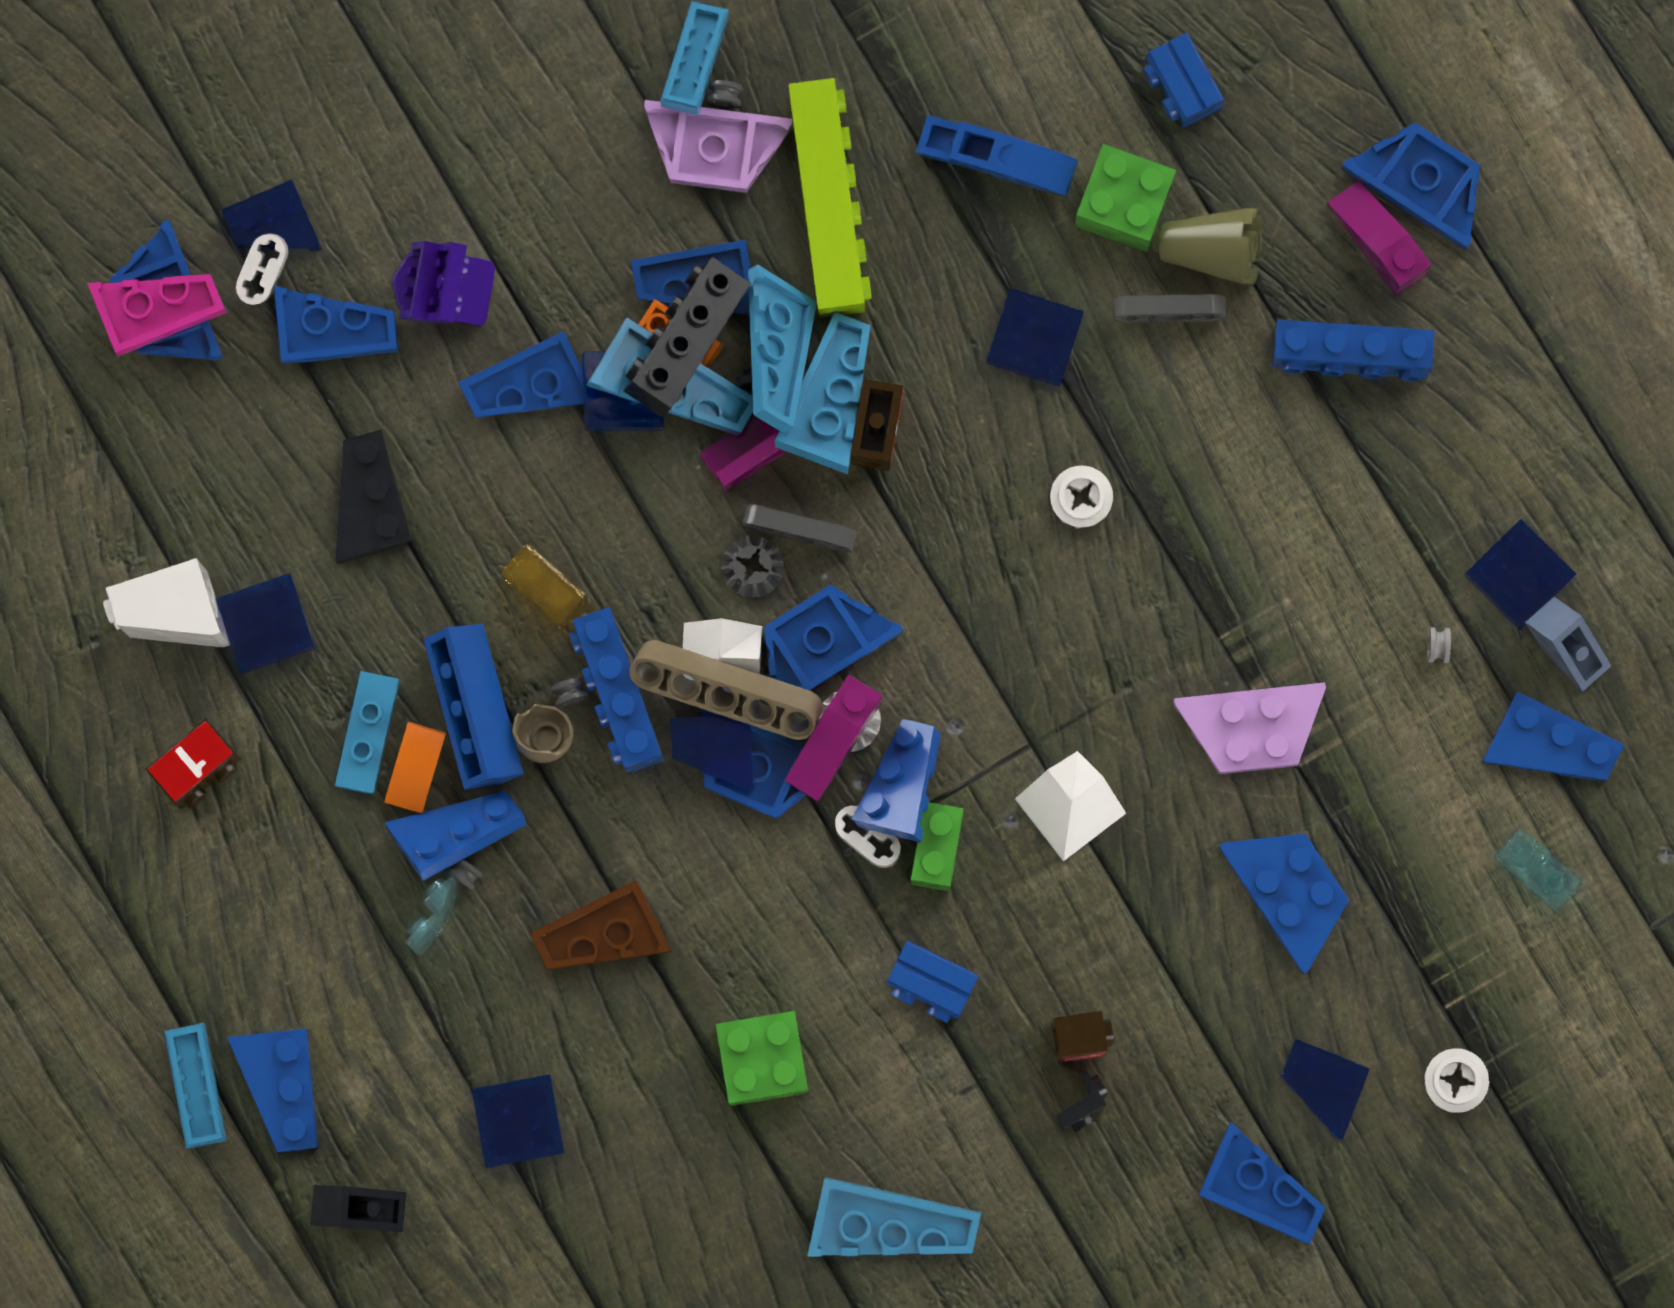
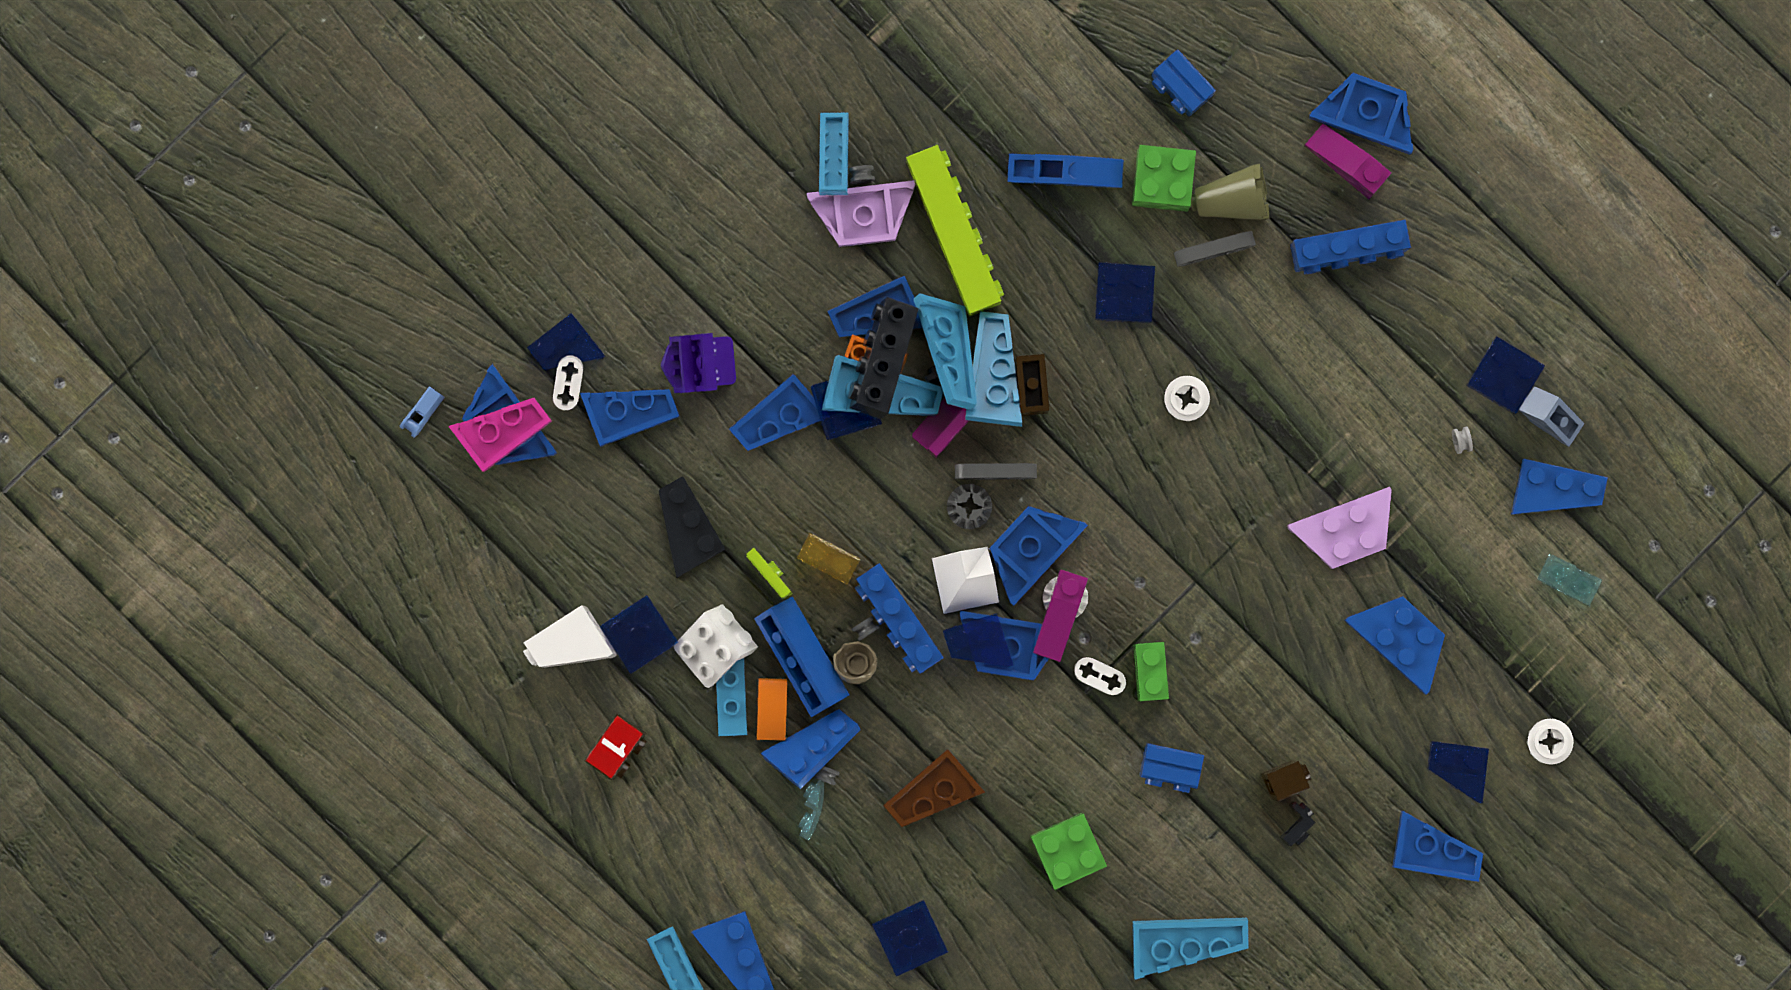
camera: 20 degrees left, 5 degrees up
dark tan beam [629,640,823,740] -> none
blue wing [852,719,941,843] -> none
white slope [1015,751,1126,862] -> none
none -> medium blue bar [400,386,445,438]
none -> white bracket [674,604,758,688]
none -> lime plate [746,548,793,600]

